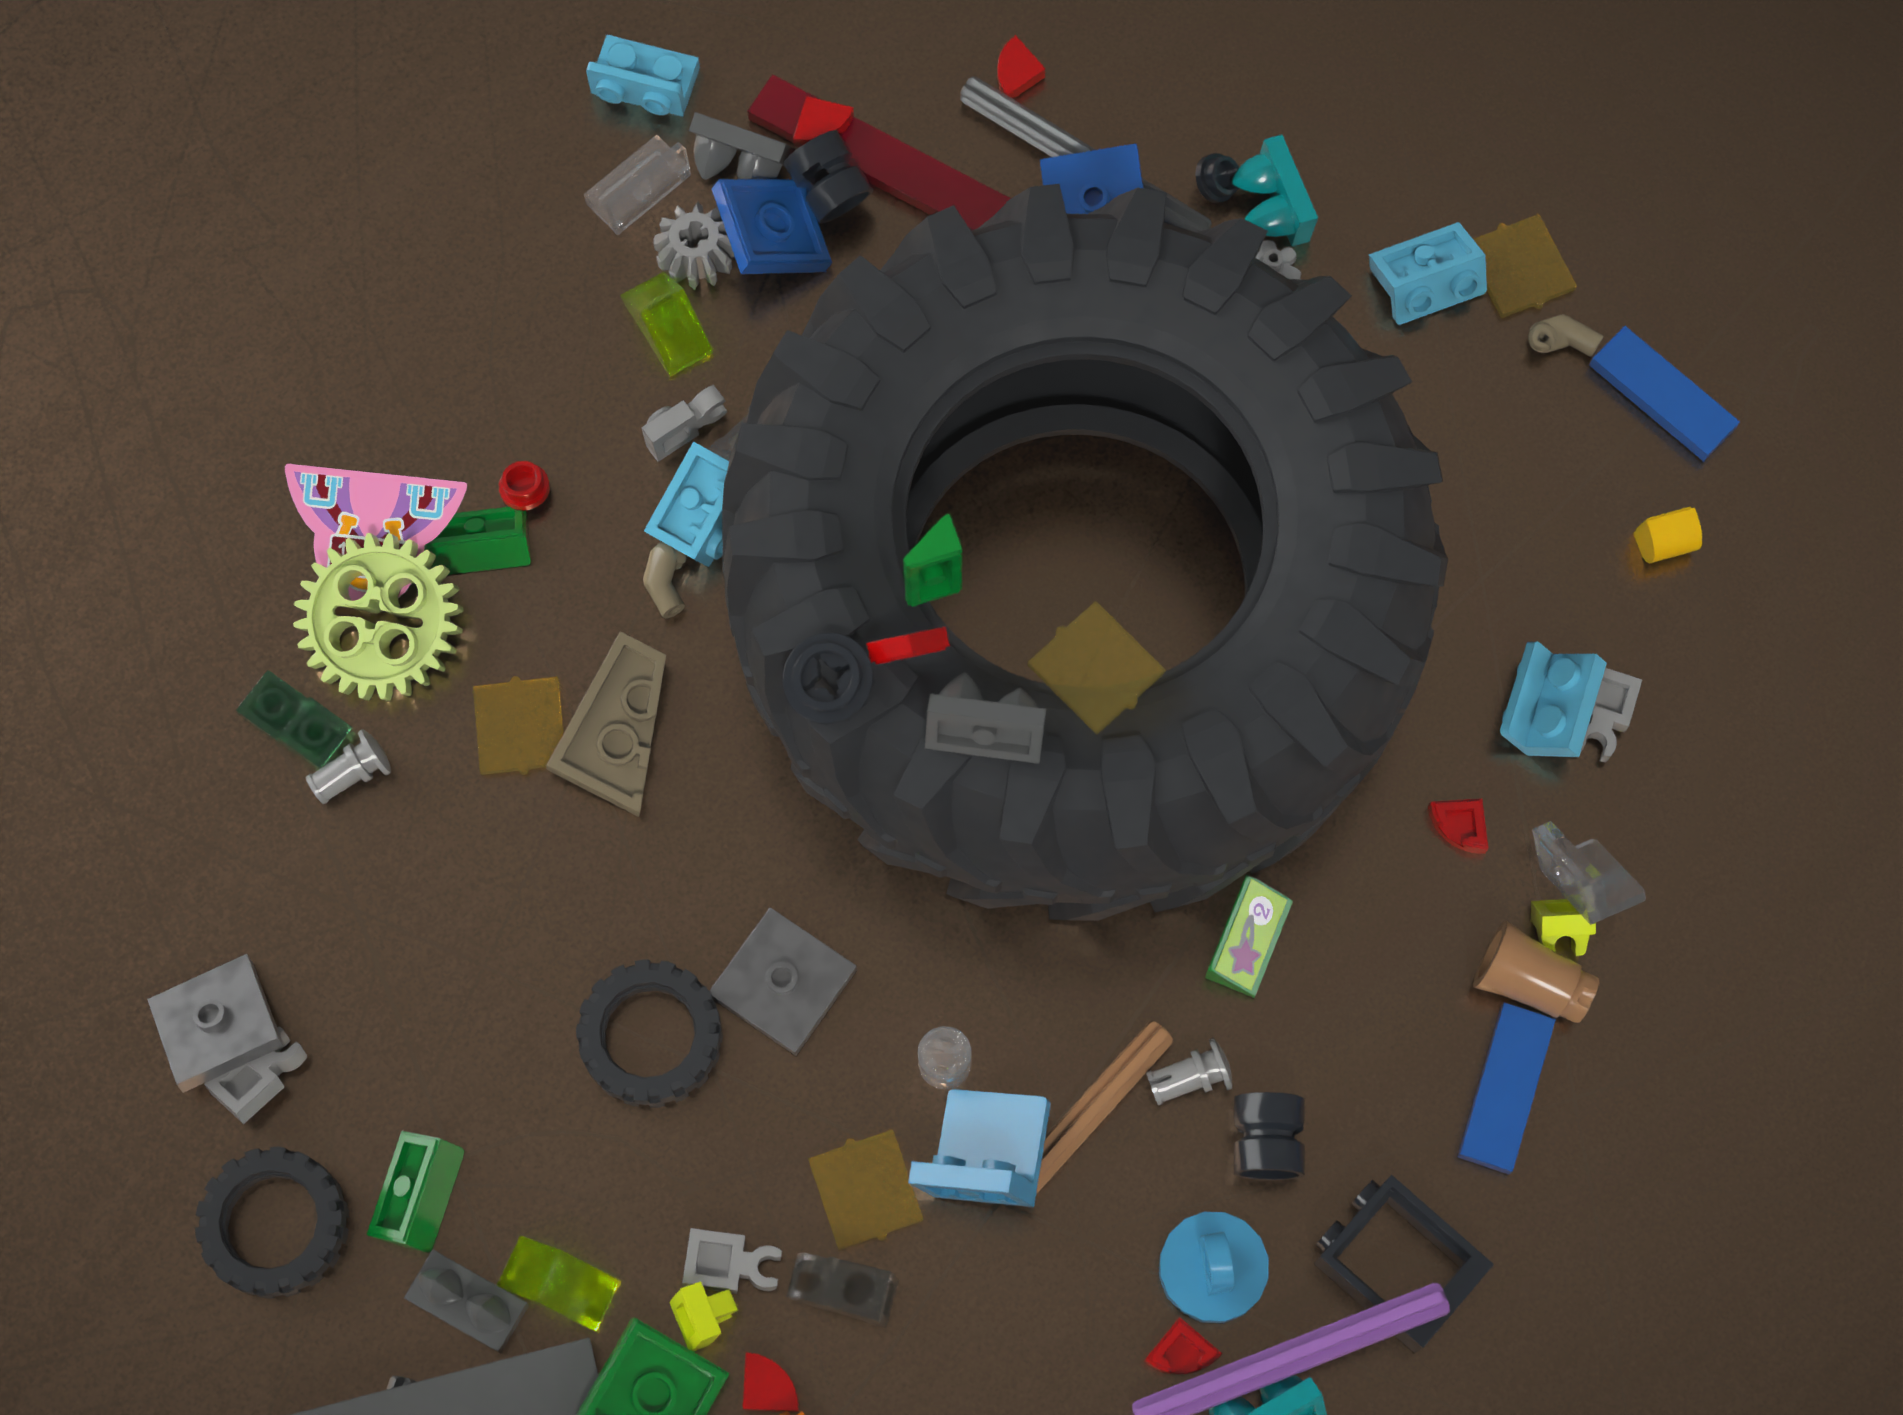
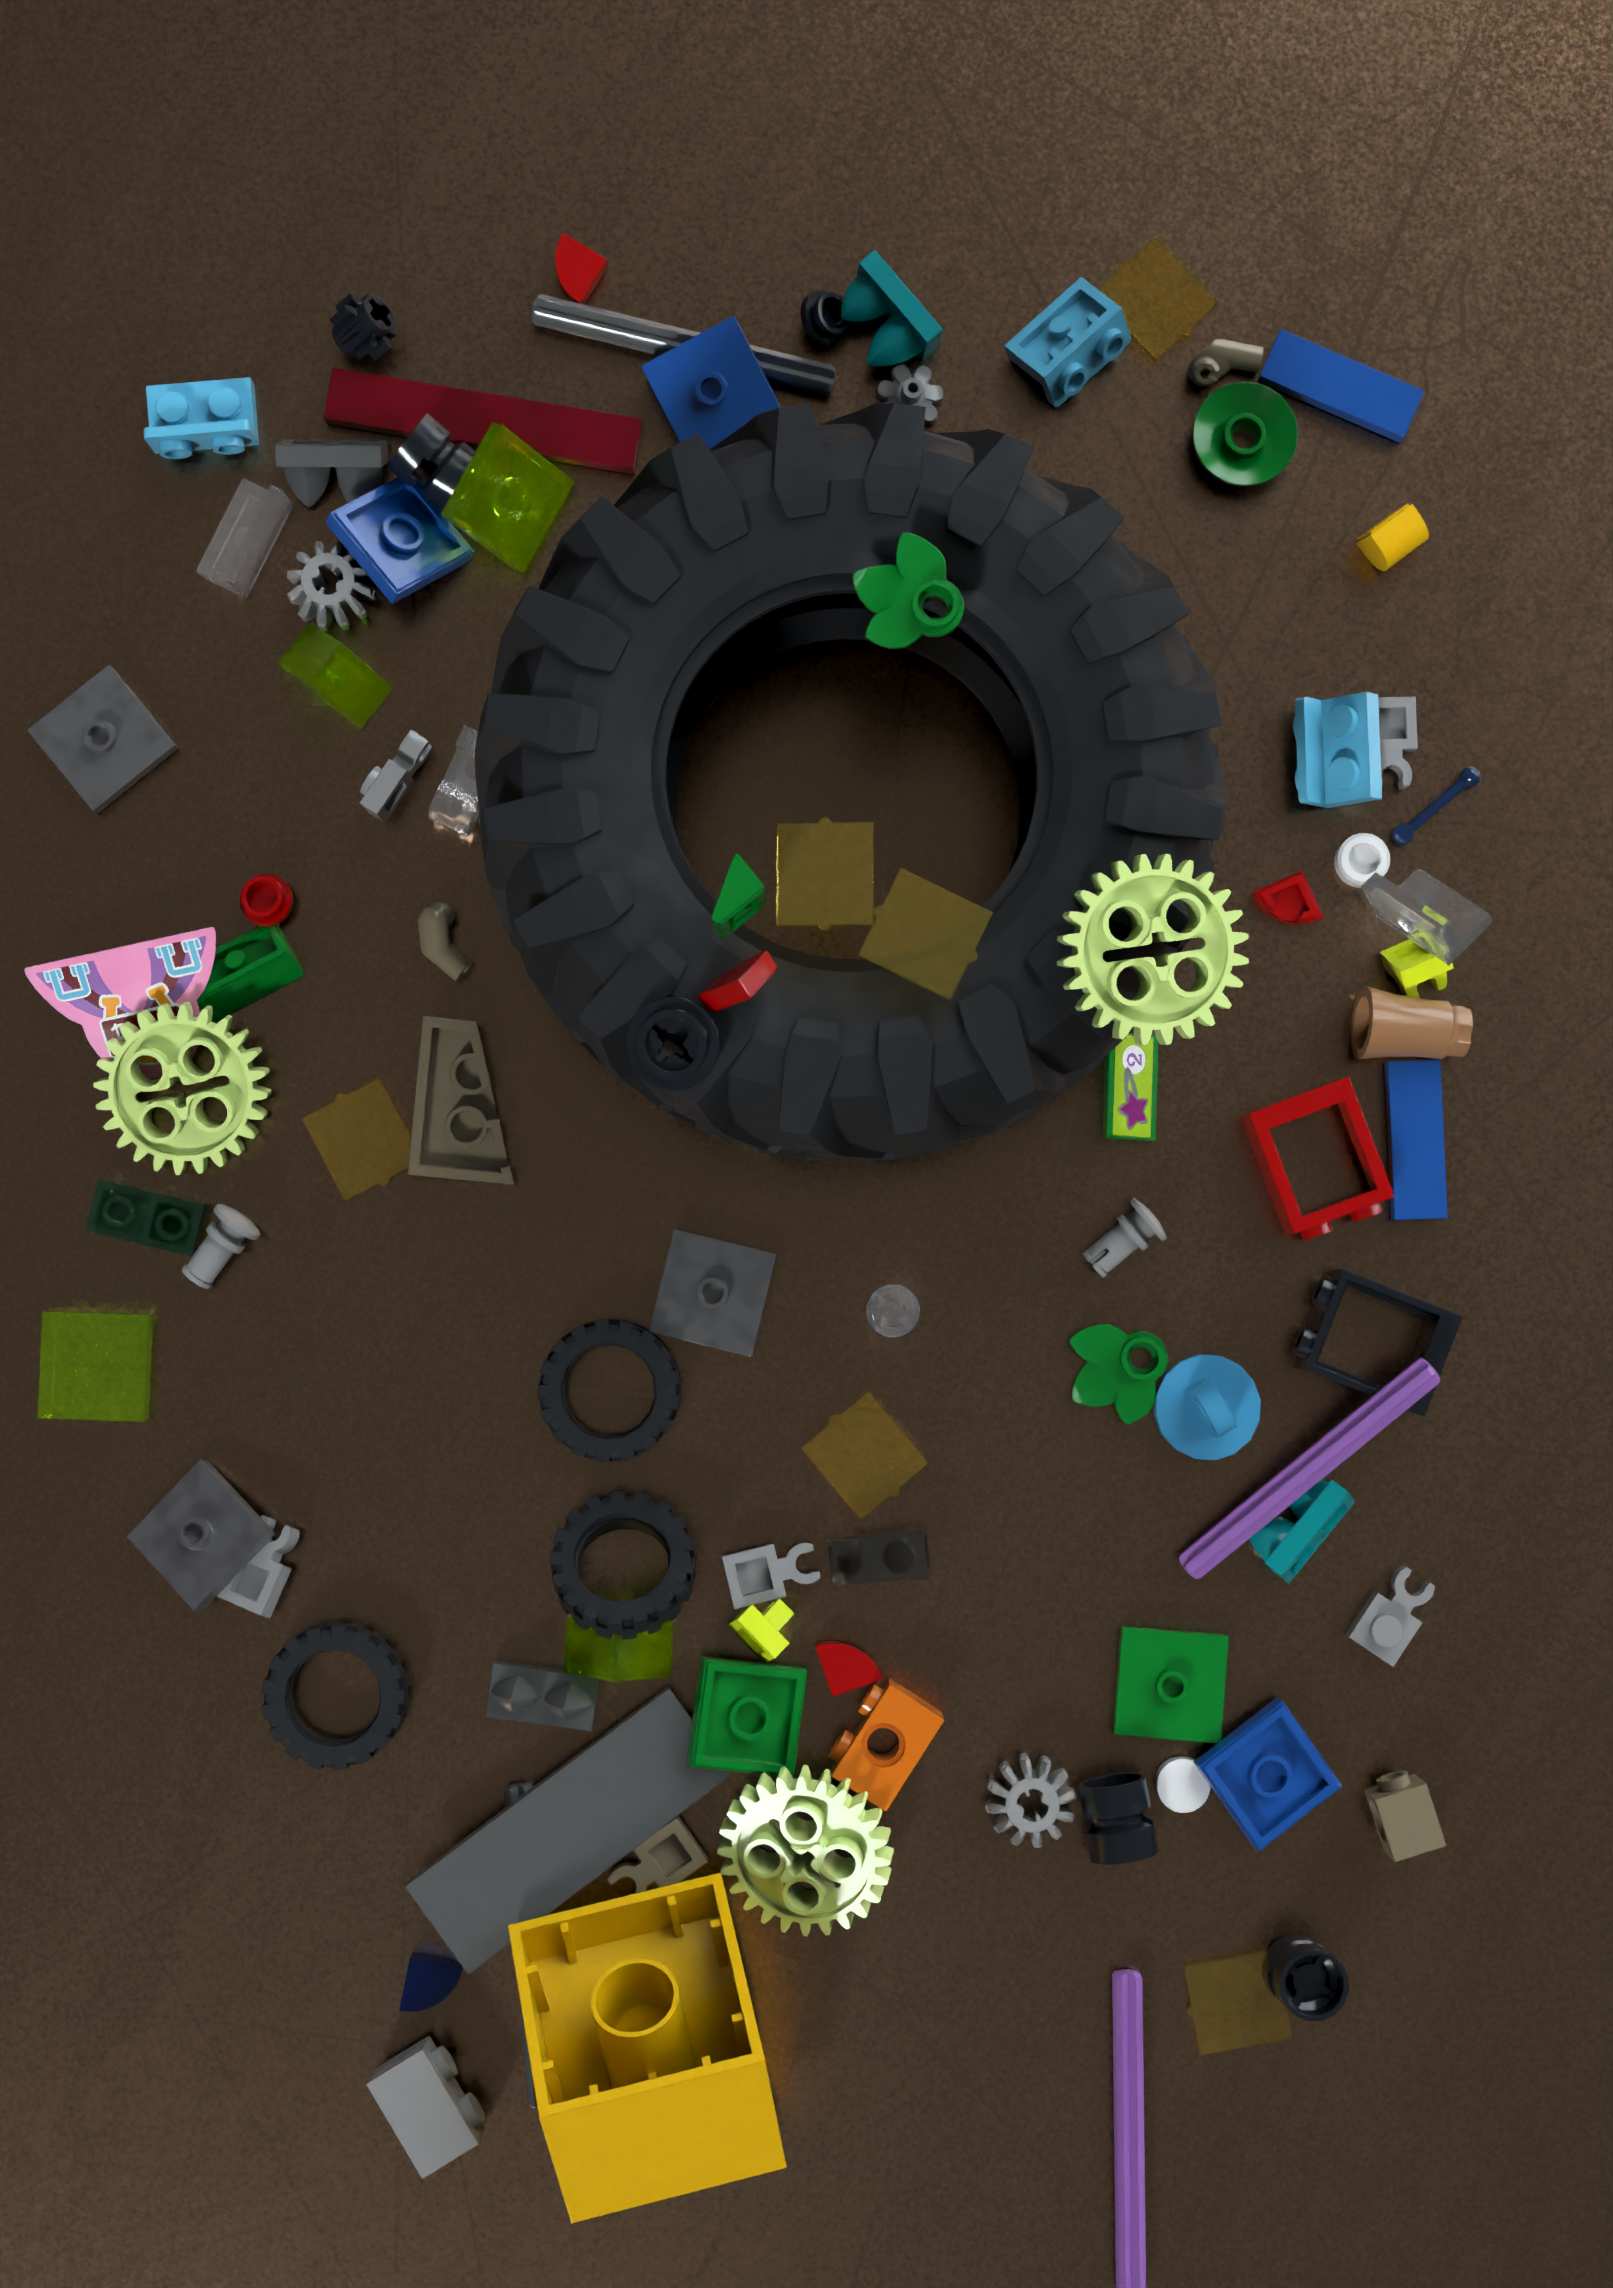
camera: 25 degrees left, 15 degrees up
green slope [366,1131,464,1253] -> none
medium azure bracket [644,442,729,567] -> none
red tile [793,96,854,147] -> none
dark azure bracket [908,1089,1051,1207] -> none
dark grey tile [925,672,1046,764] -> none
medium nougat axle [1036,1021,1173,1194] -> none
red tile [1144,1317,1223,1375] -> none
black wheel [1234,1092,1305,1180] -> none
none -> flat silver plate [27,664,179,814]
none -> clear neon green tile [38,1311,153,1422]
none -> black gear [330,292,398,361]
none -> clear neon green tile [440,422,575,572]
none -> black tyre [550,1491,696,1640]
none -> clear yellow piece [776,817,874,932]
none -> green plate [852,532,964,649]
none -> yellowish green gear [1057,854,1249,1045]
none -> green plate [1069,1324,1168,1425]
none -> green dish [1192,382,1298,487]
none -> red window [1241,1076,1395,1241]
none -> white tile [1334,833,1390,888]
none -> dark blue hinge [1391,766,1481,846]

